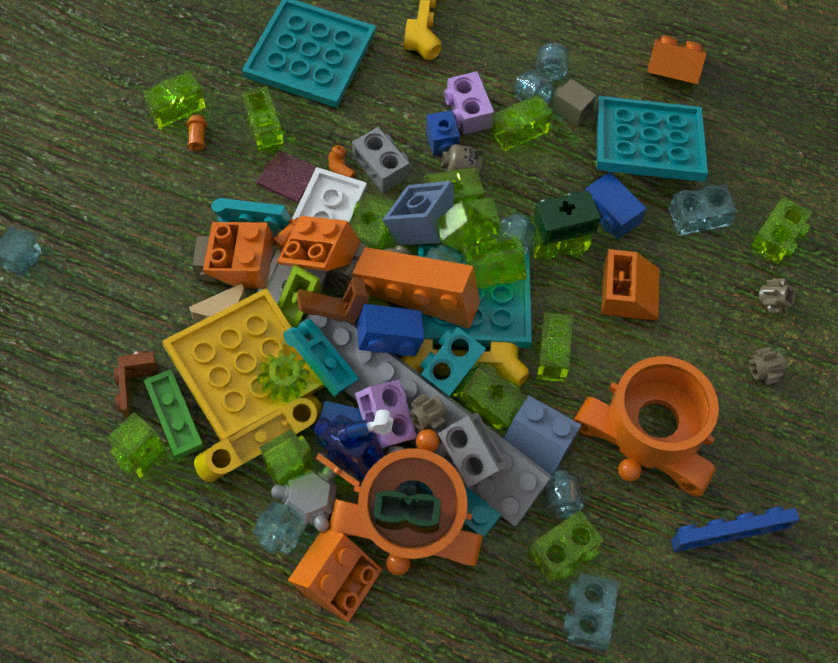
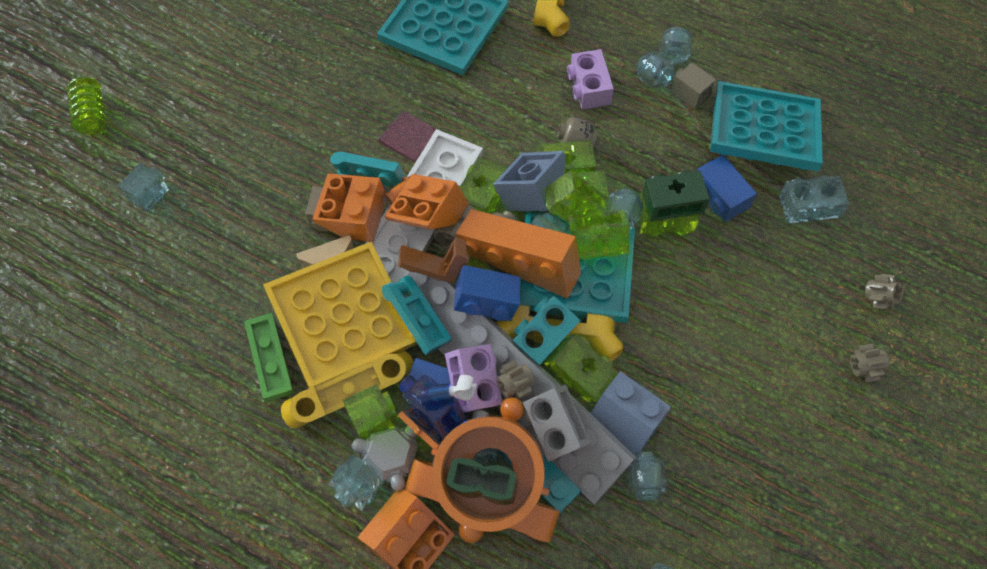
camera: 10 degrees right, 0 degrees up
clear neon green brick [106,412,166,478] -> none
dark orange bracket [114,351,159,421] -> none
clear neon green brick [142,70,206,128] -> none
orange pin [186,115,207,151] -> none
clear neon green brick [241,86,284,153] -> none
clear neon green gear [257,350,309,403] -> none
lime slope [277,265,322,328] -> none
orange arm [328,145,356,179] -> none
light grey brick [352,127,410,193] -> none
blue brick [426,110,460,156] -> none
clear neon green brick [491,94,553,151] -> none
clear neon green brick [528,510,603,583] -> none
clear neon green brick [536,312,573,382] -> none
orange piece [573,356,719,497] -> none
orange slope [601,249,660,321] -> none
orange slope [647,35,707,84] -> none
blue plate [671,506,800,553] -> none
clear neon green brick [750,196,813,264] -> none

